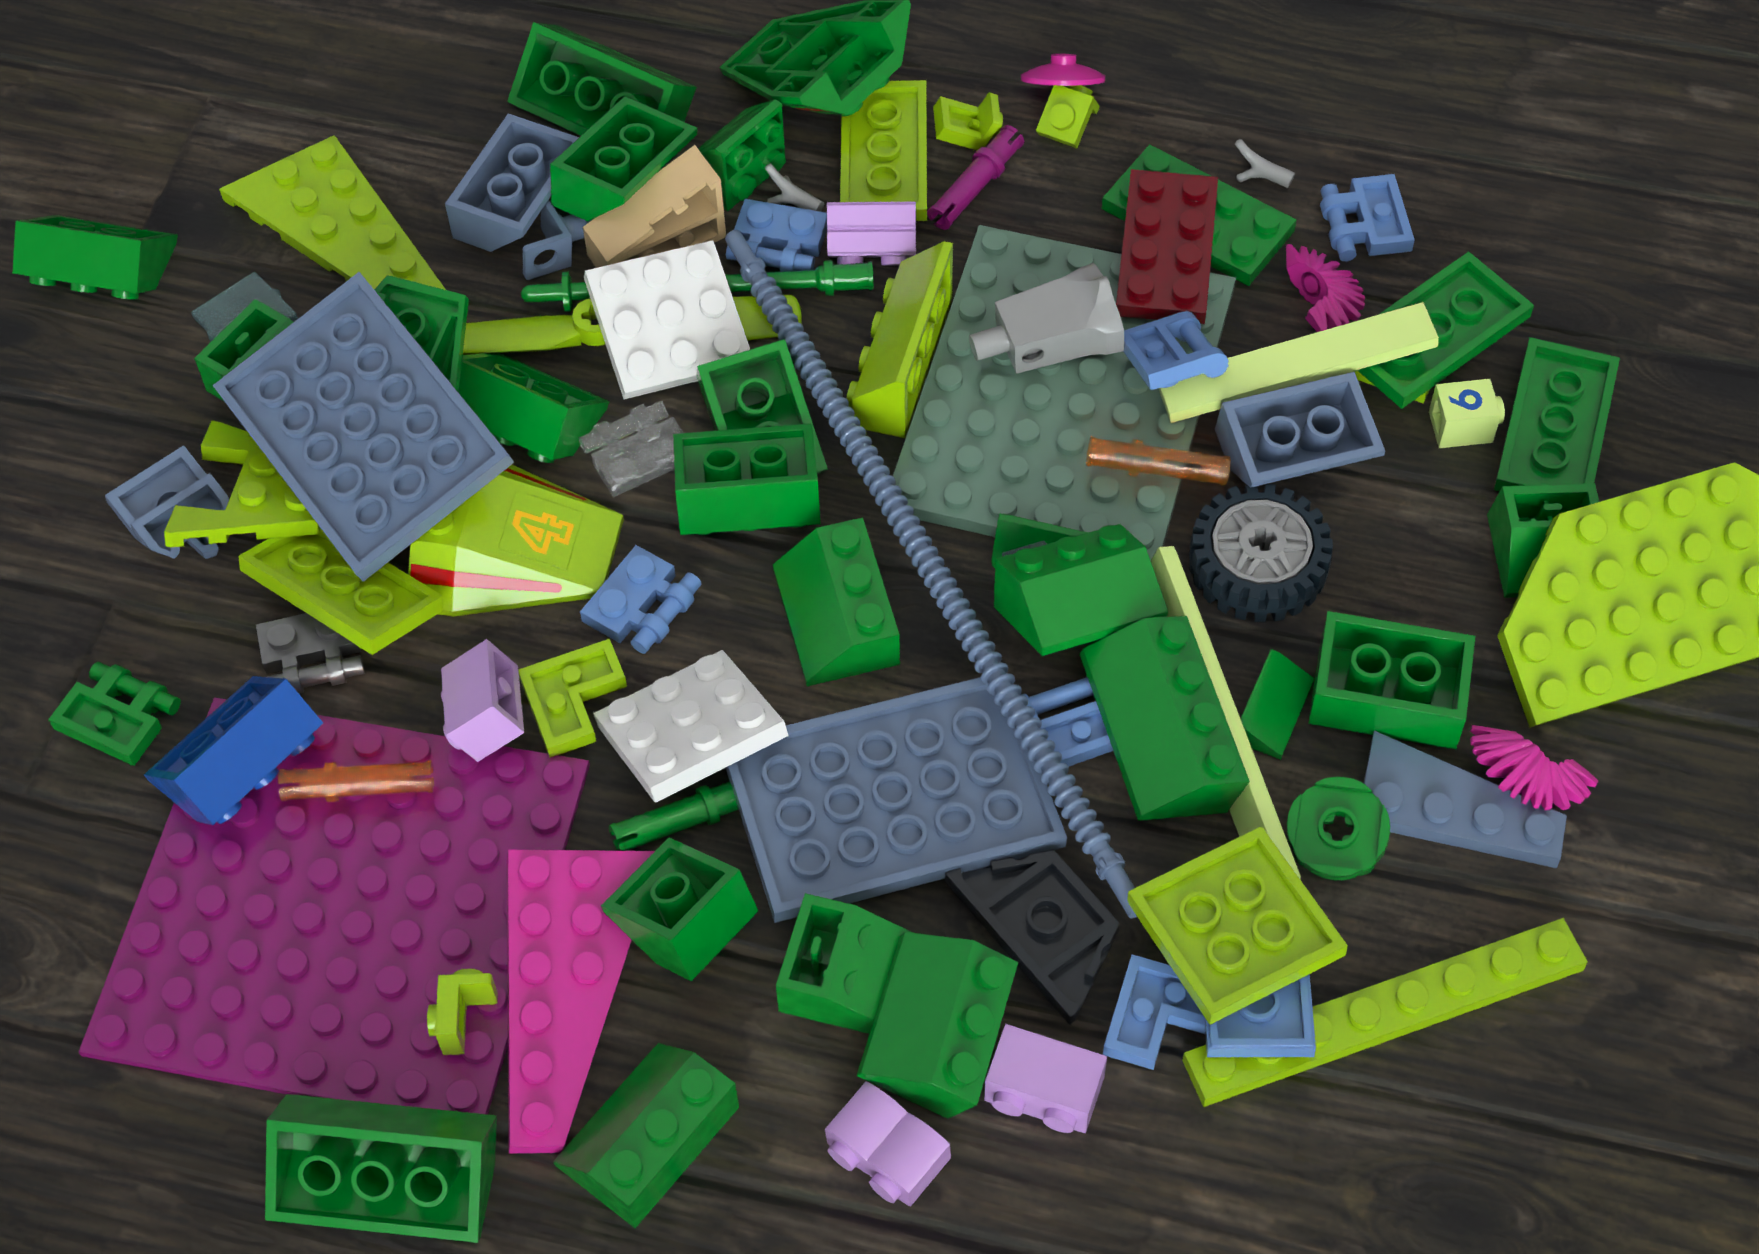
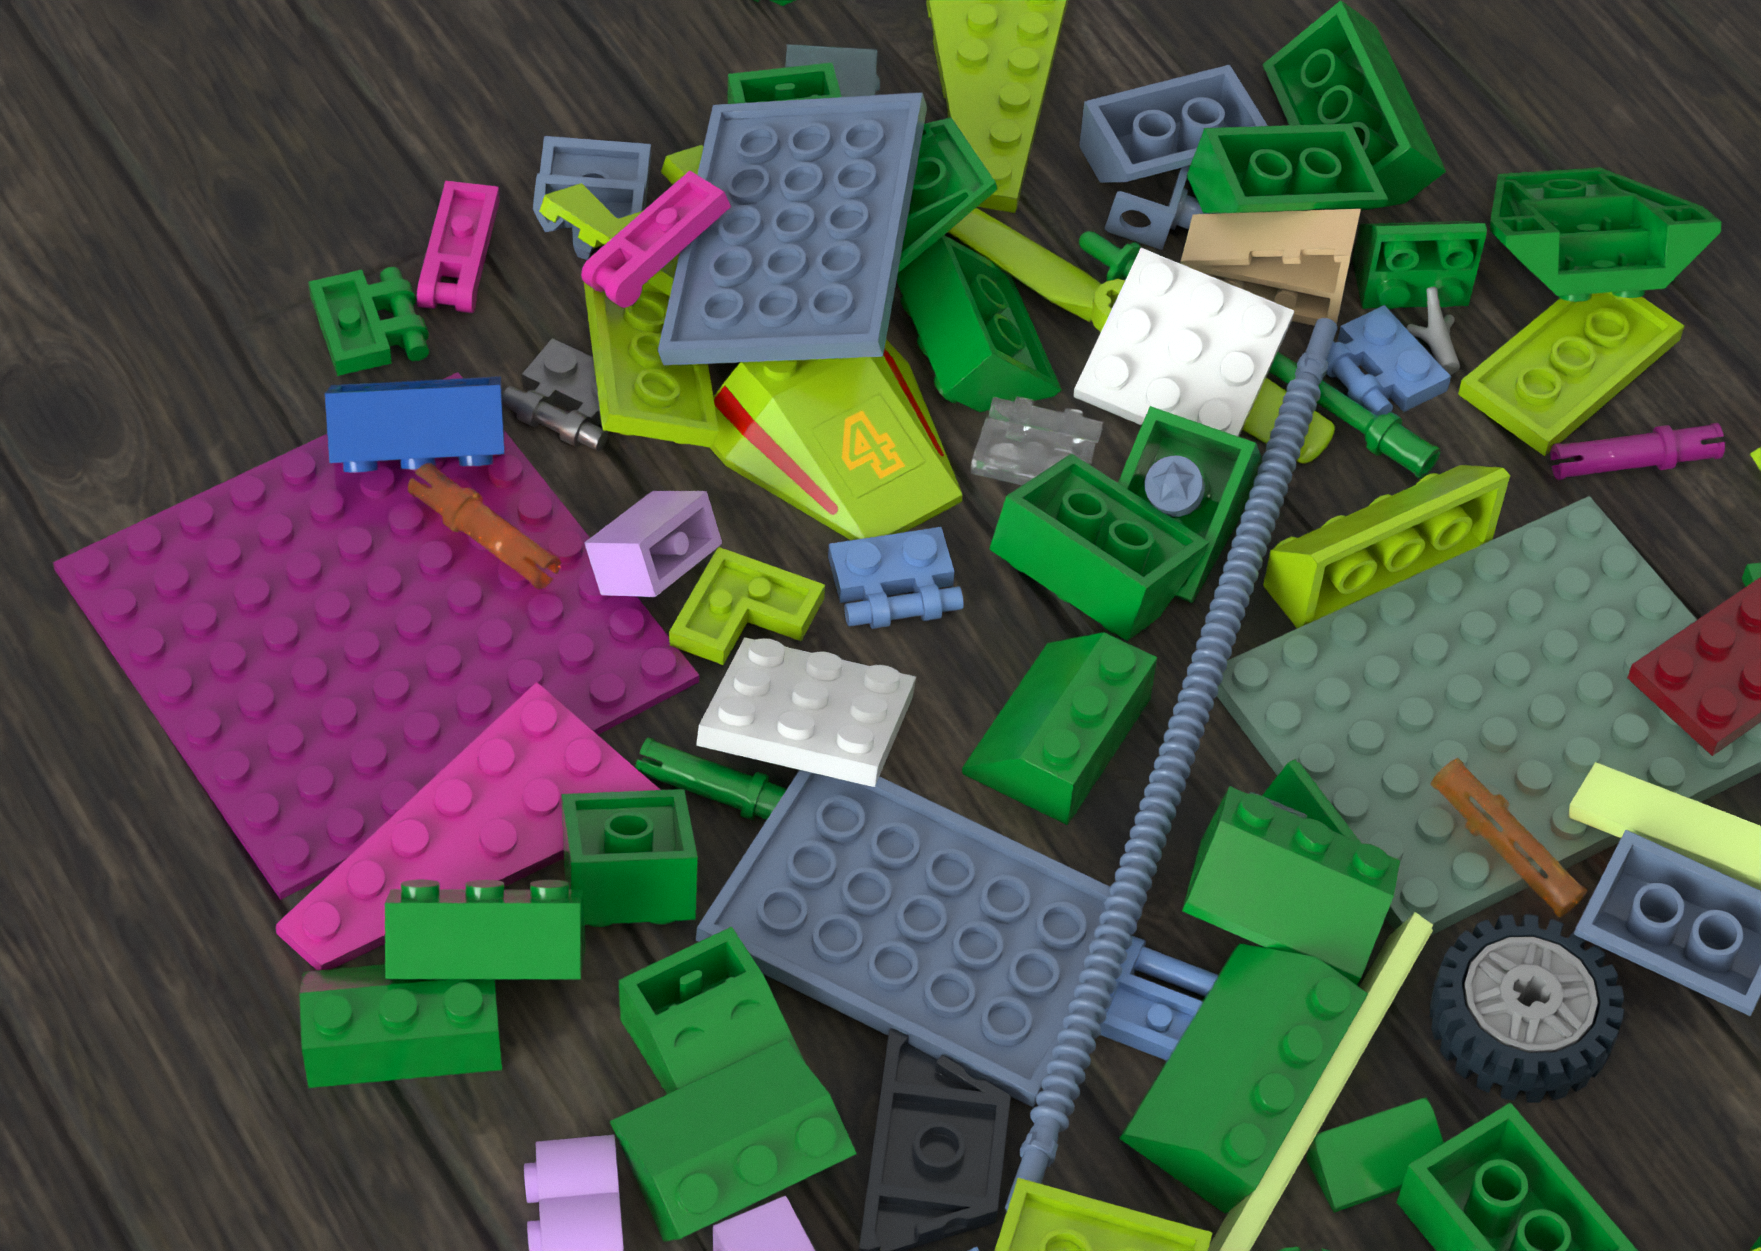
camera: 40 degrees right, 5 degrees down
green slope [265,1094,497,1243] -> none
lime bracket [427,969,498,1055] -> none
lavender brick [827,202,916,266] -> none
lime bracket [933,92,1003,150] -> none
light grey piece [969,263,1124,374] -> none
medium blue plate [1123,311,1229,390] -> none
none -> green slope [385,879,586,979]
none -> dark pink plate [417,181,500,313]
none -> dark pink plate [581,170,731,308]
none -> sand blue tile [1145,456,1205,517]

